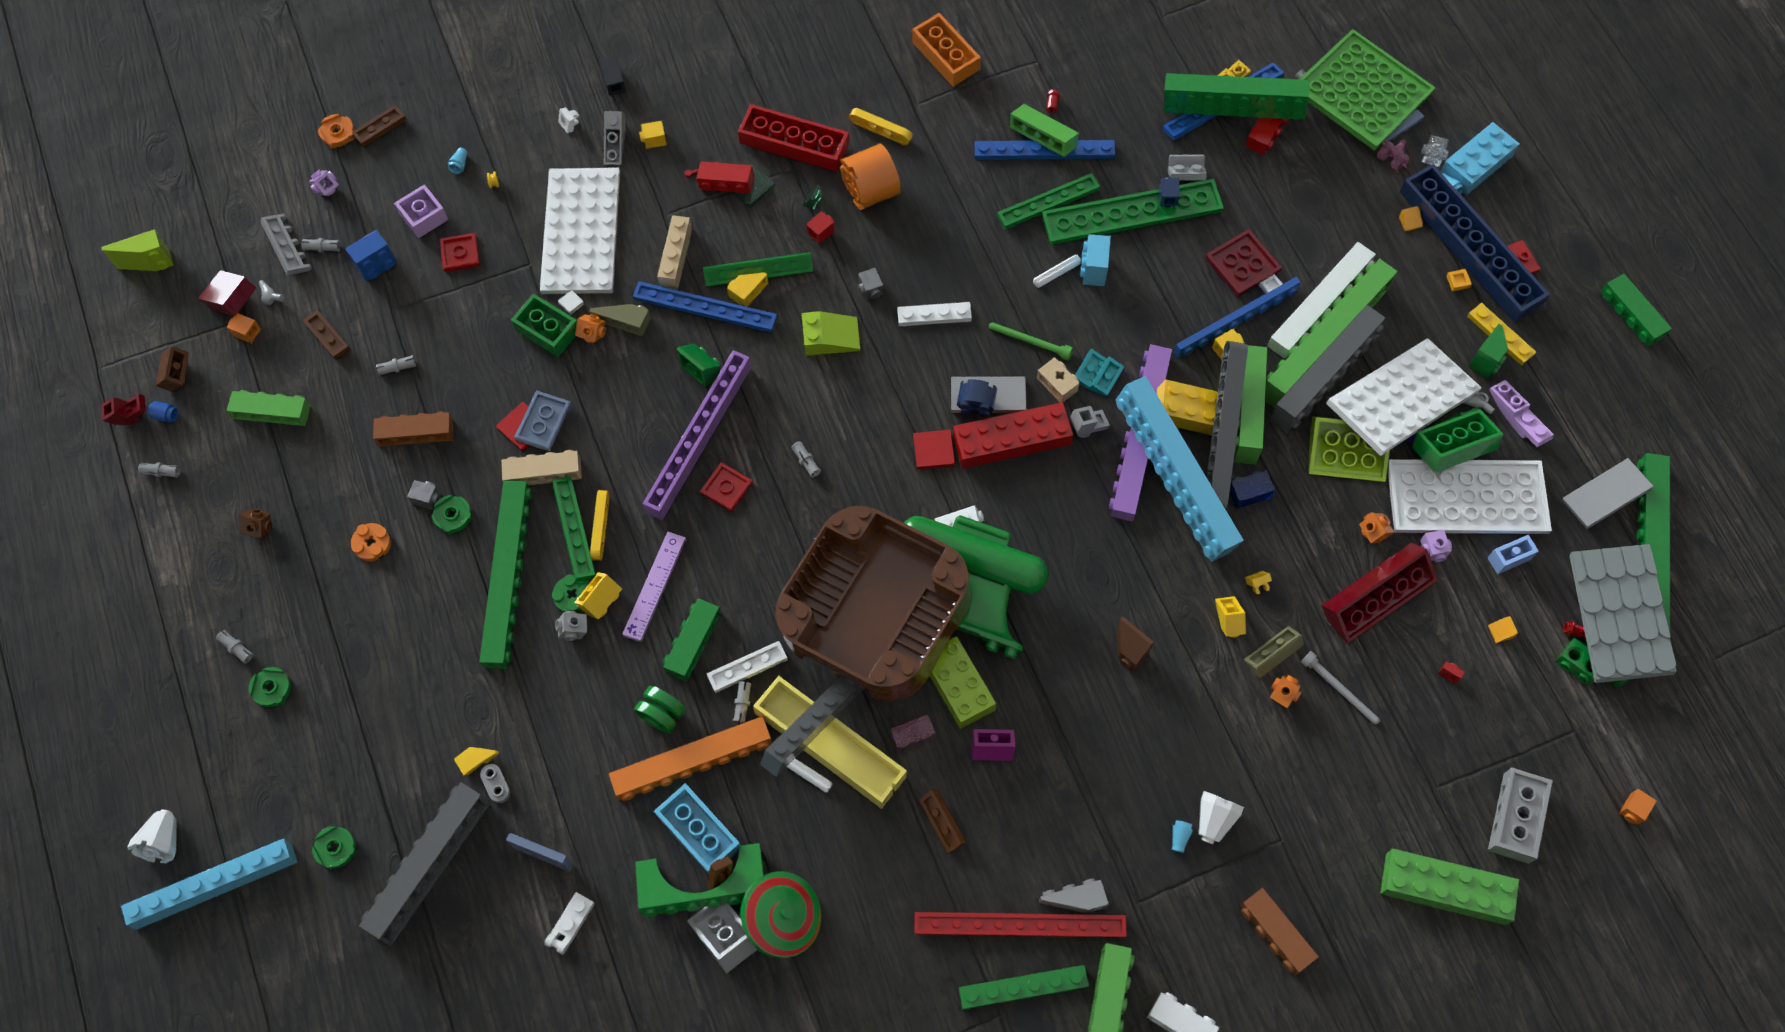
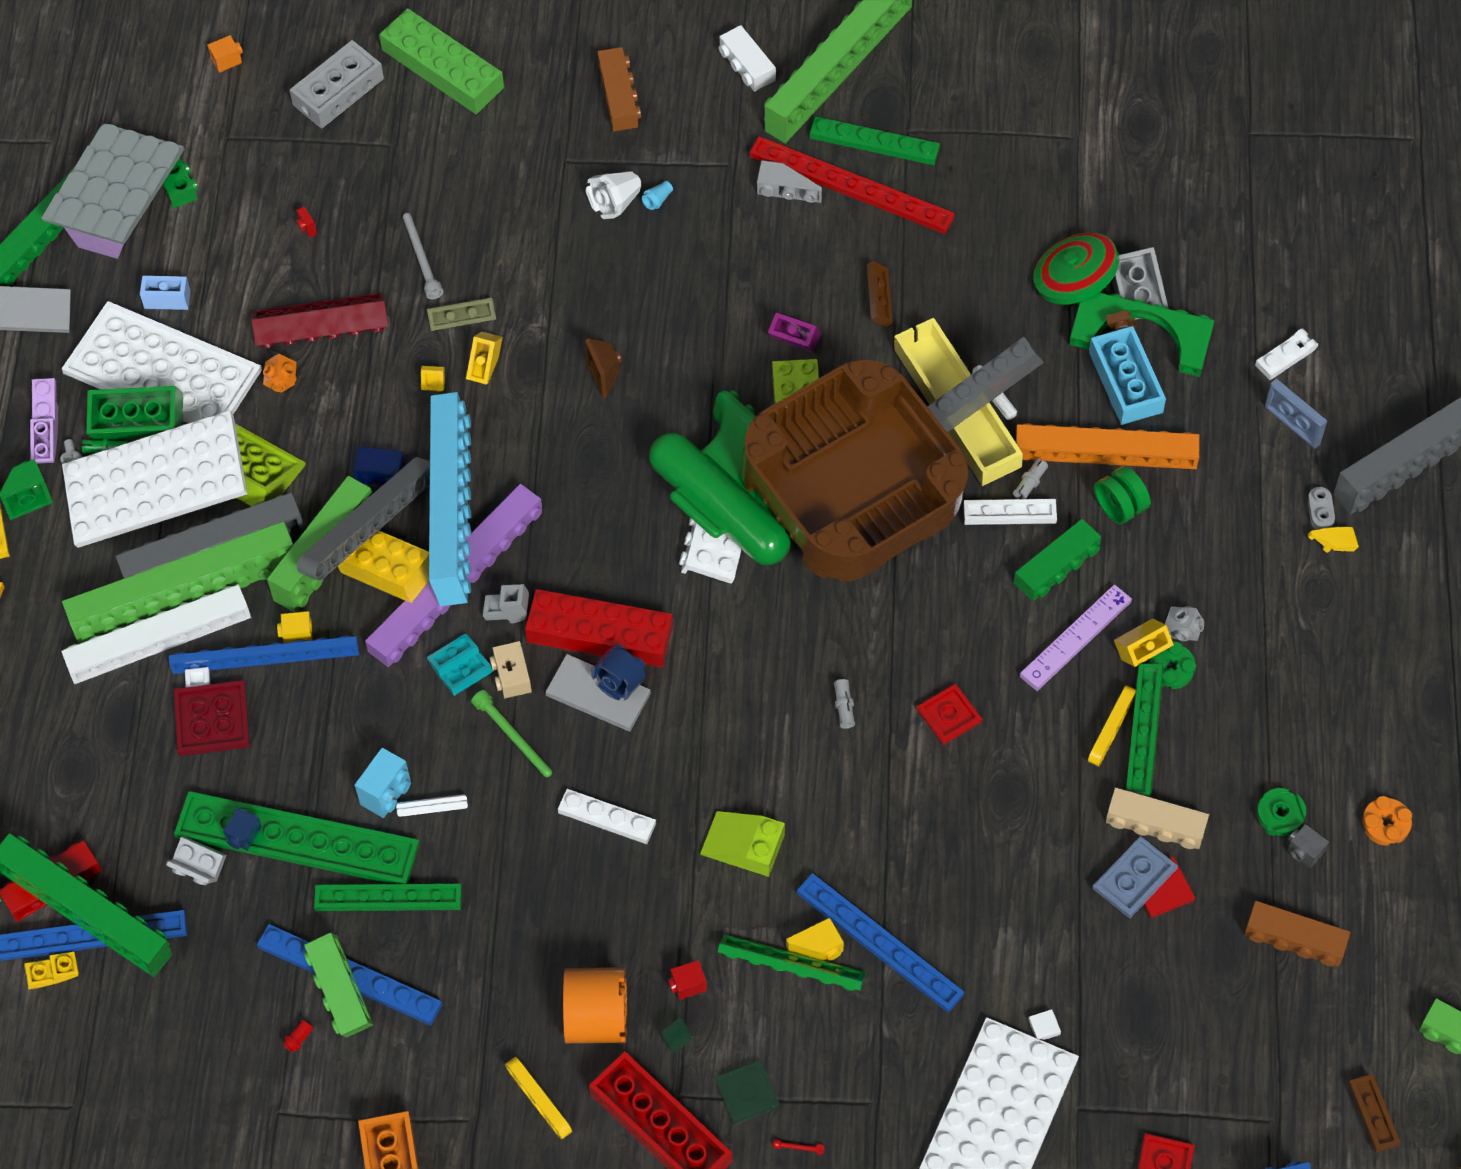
camera: 155 degrees left, 5 degrees down
light grey pin [376,355,416,376] -> none
green brick [479,481,532,669] -> none
green brick [511,293,577,357] -> none
orange brick [575,314,606,343] -> none
olive slope [590,304,651,336] -> none
medium lavender brick [643,350,751,520] -> none
tan brick [657,215,692,290] -> none
green slope [676,344,721,388] -> none
red brick [696,162,755,193] -> none
flat silver brick [858,268,883,300] -> none
red tile [913,430,955,470] -> none
orange brick [1270,675,1302,708] -> none
lavender brick [1420,530,1452,562] -> none
light orange slope [1488,616,1518,643] -> none
red pin [1563,621,1586,640] -> none

